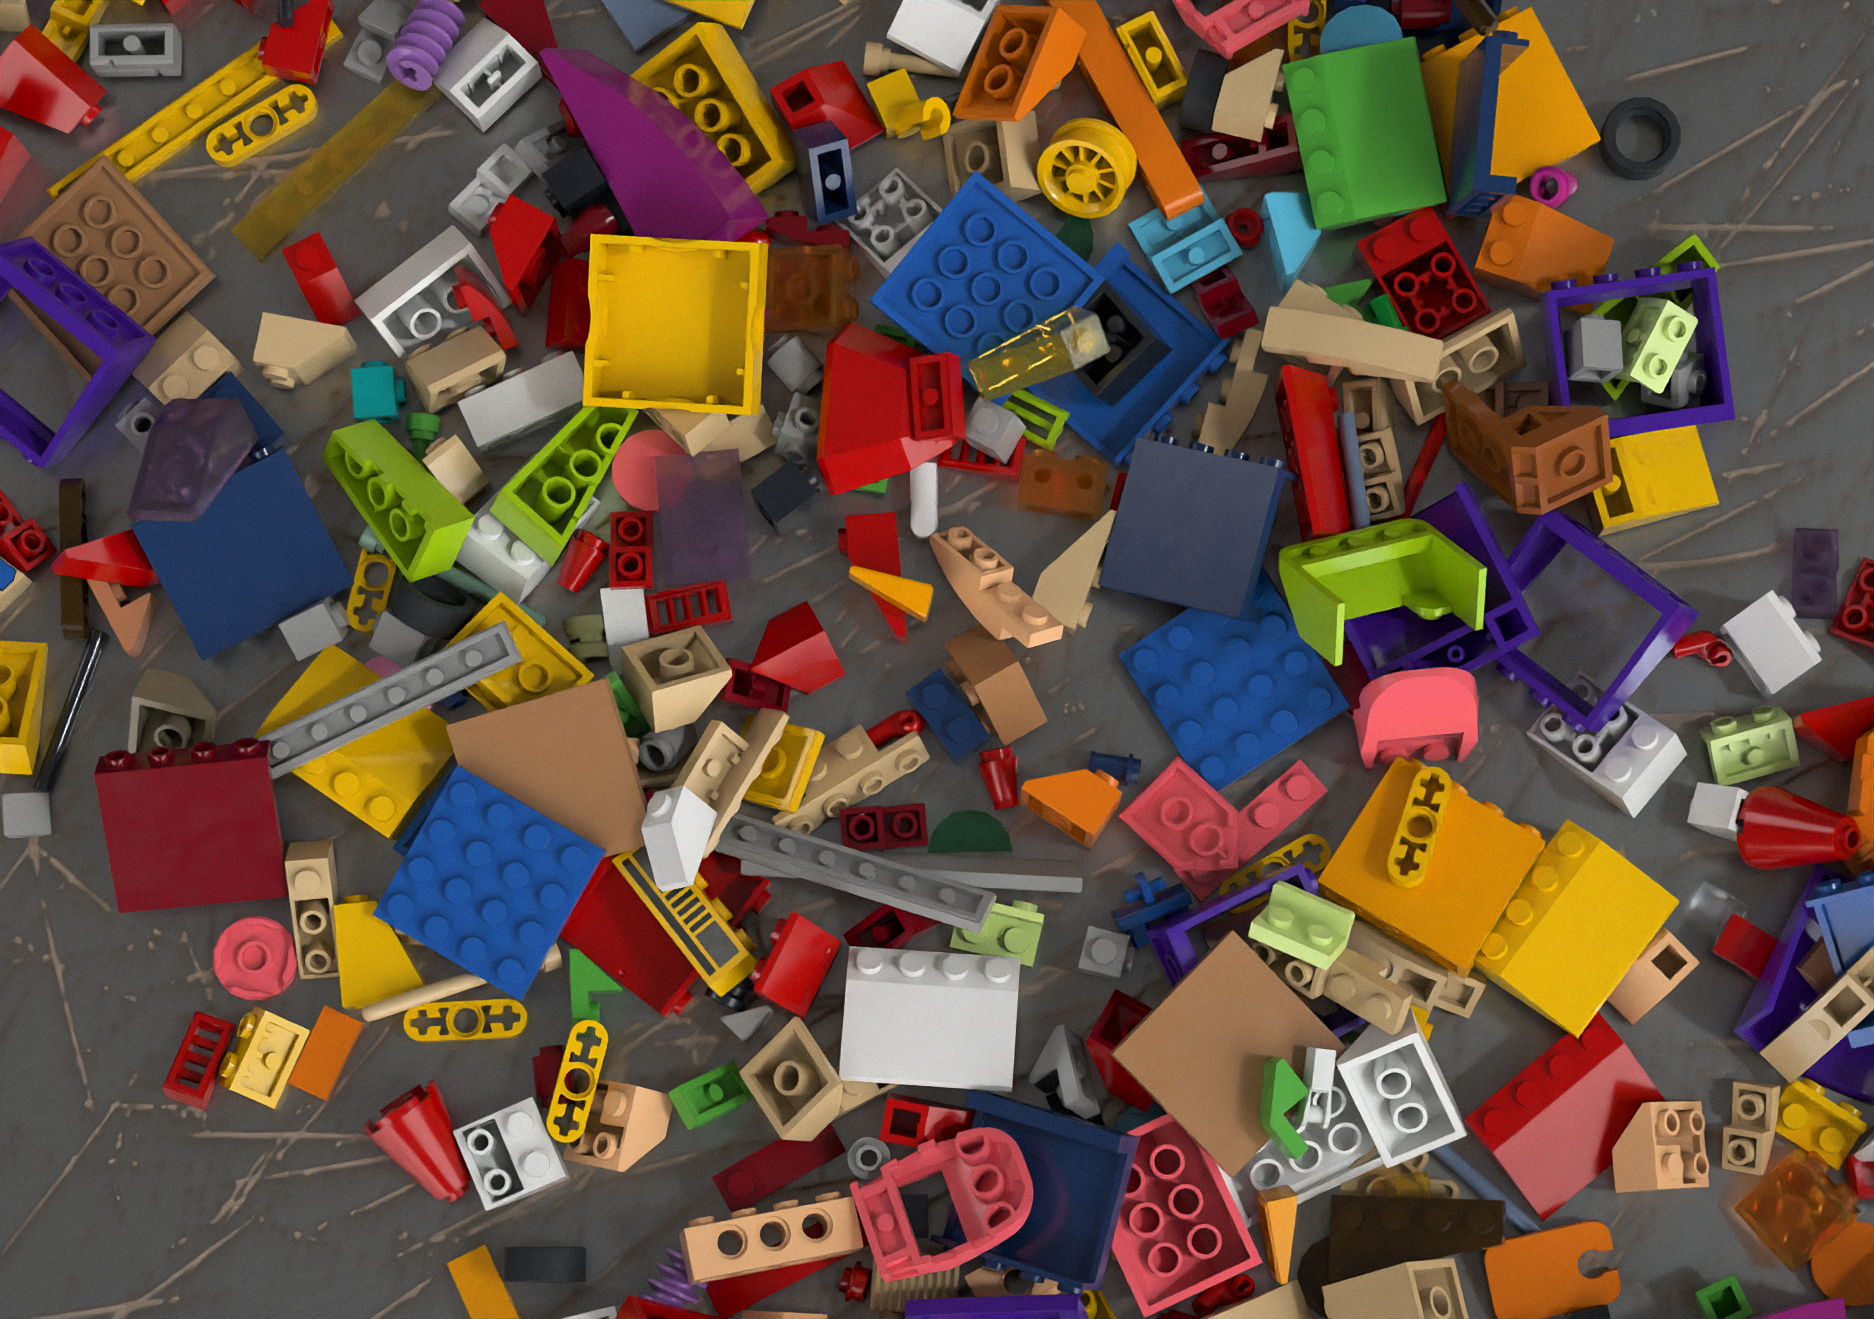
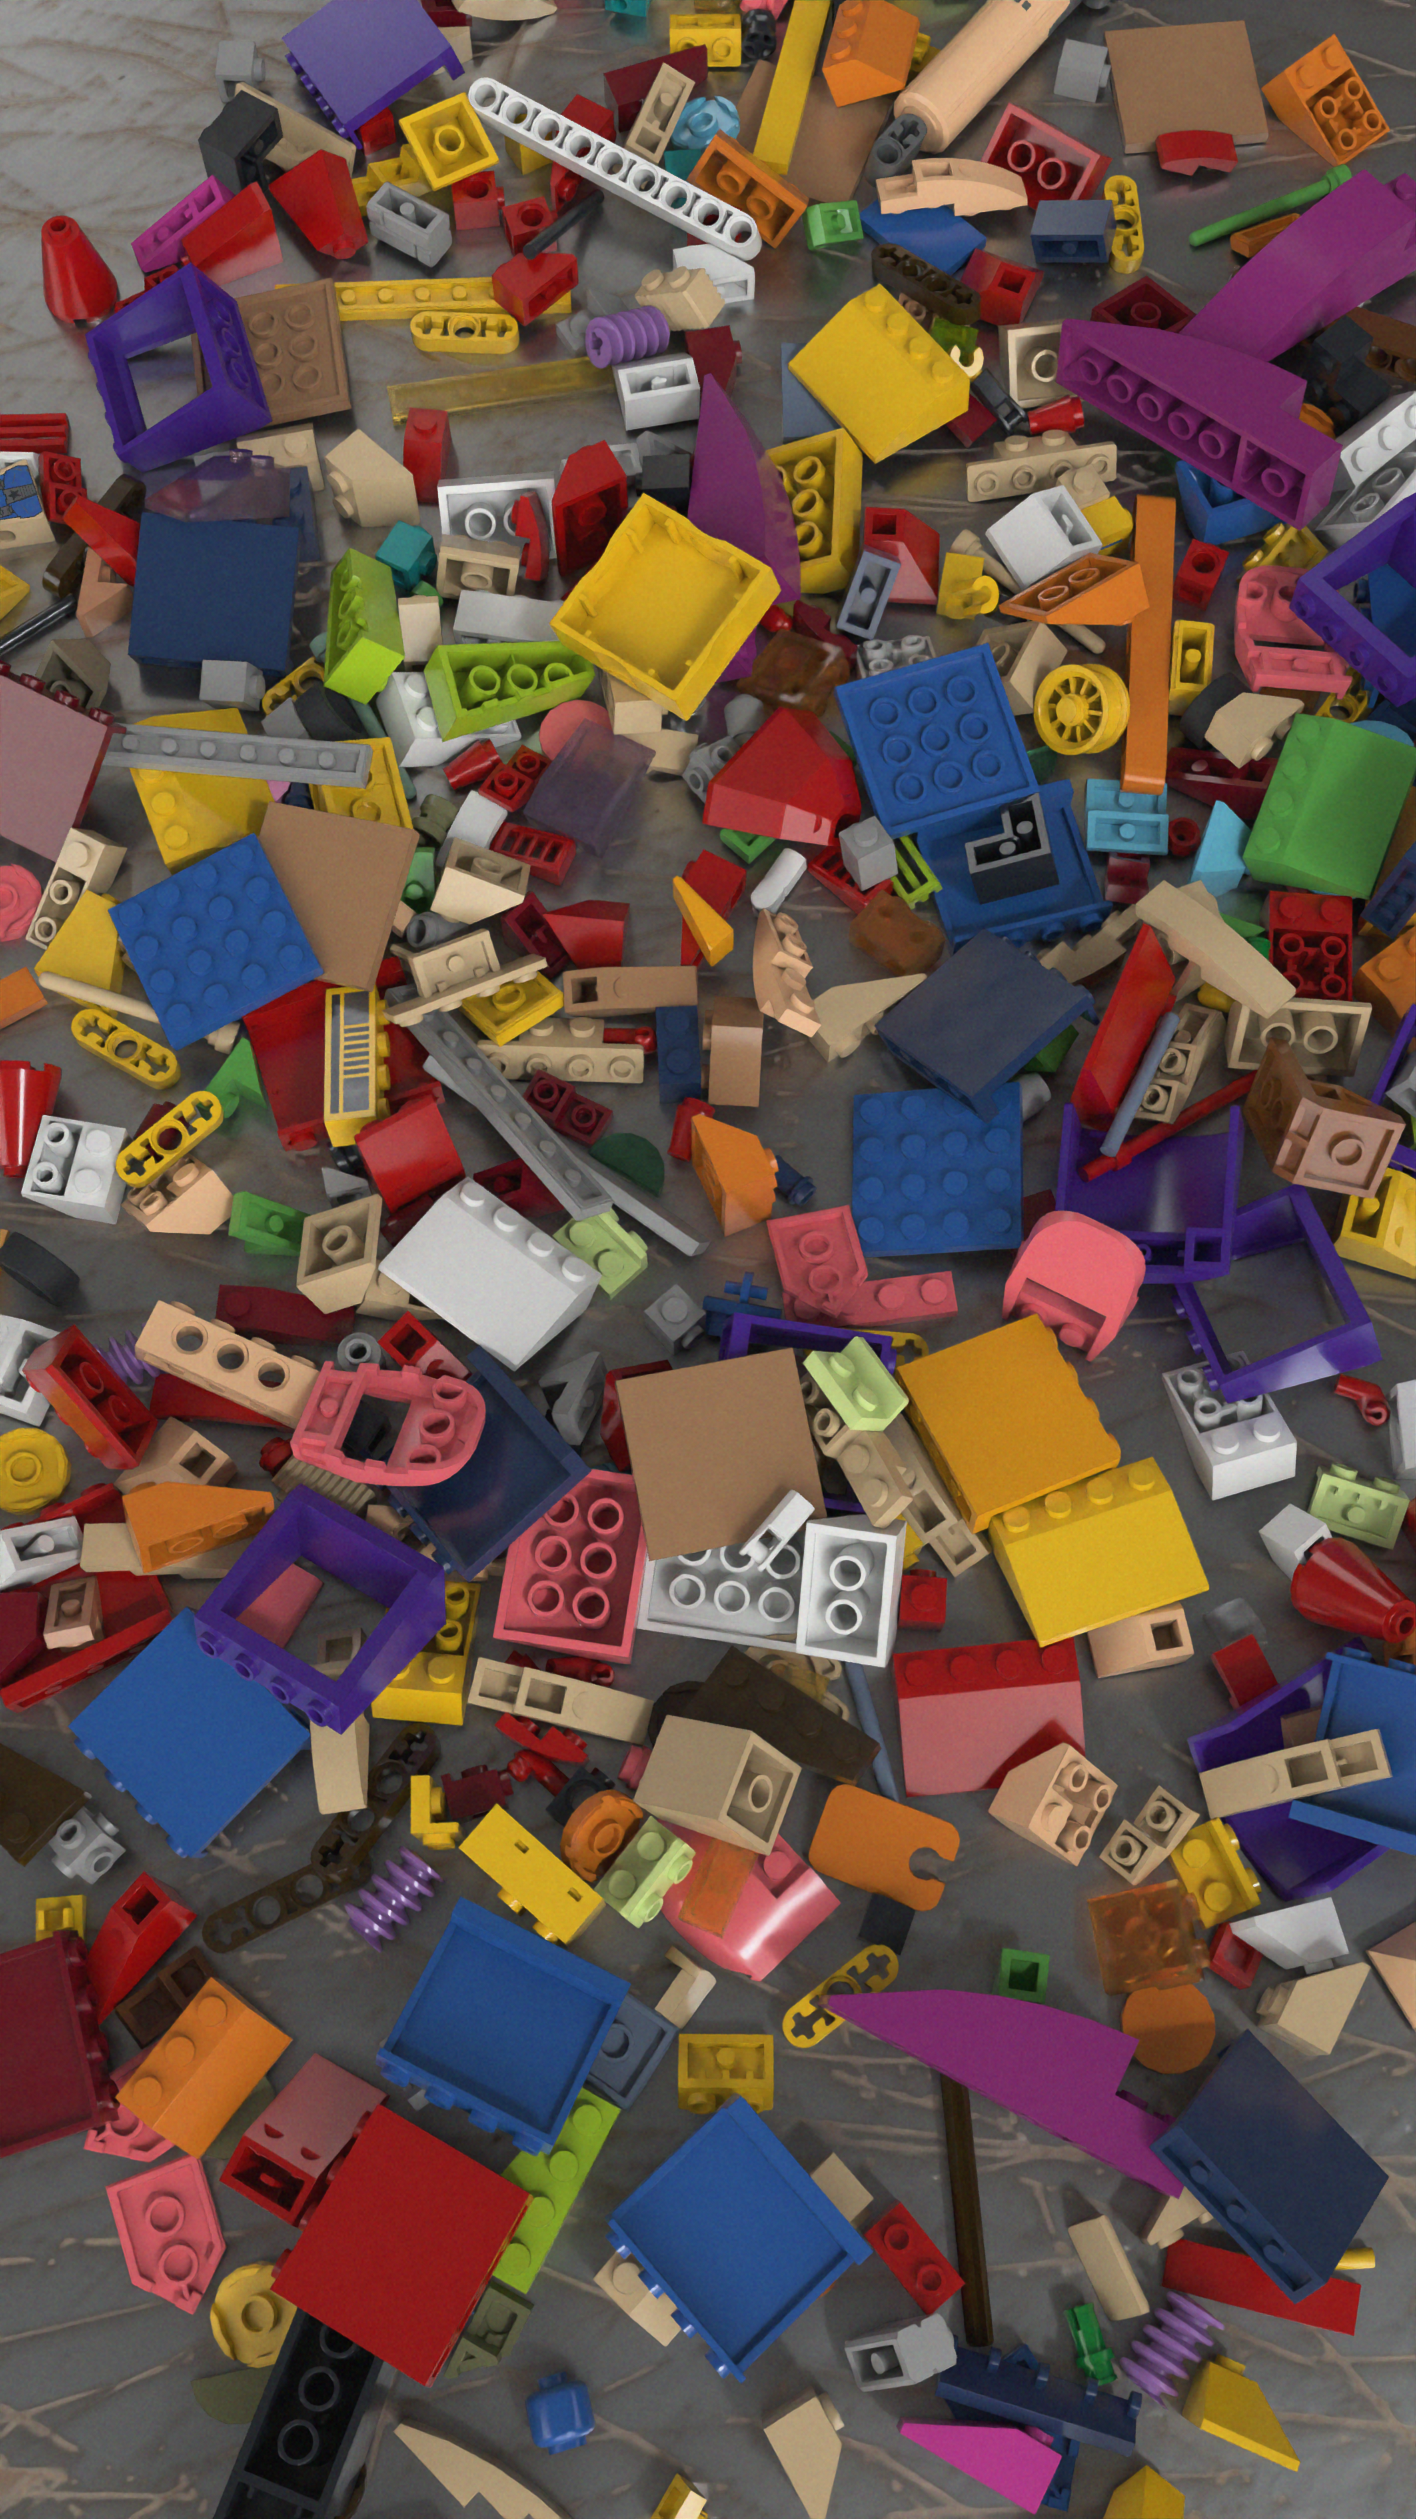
camera: 30 degrees right, 10 degrees down
white slope [641,786,718,892] -> none
black brick [751,459,821,538] -> none
red slope [909,352,966,442] -> none
clear yellow slope [968,306,1111,402] -> none
light orange slope [1256,1185,1297,1285] -> none
bright green slope [1259,1056,1310,1159] -> none
lime windscreen [1278,518,1487,666] -> none
yellow beam [1387,767,1452,888] -> none
none -> dark red cone [380,1192,437,1247]
none -> medium nougat slope [563,966,699,1019]
none -> red brick [897,1569,947,1632]

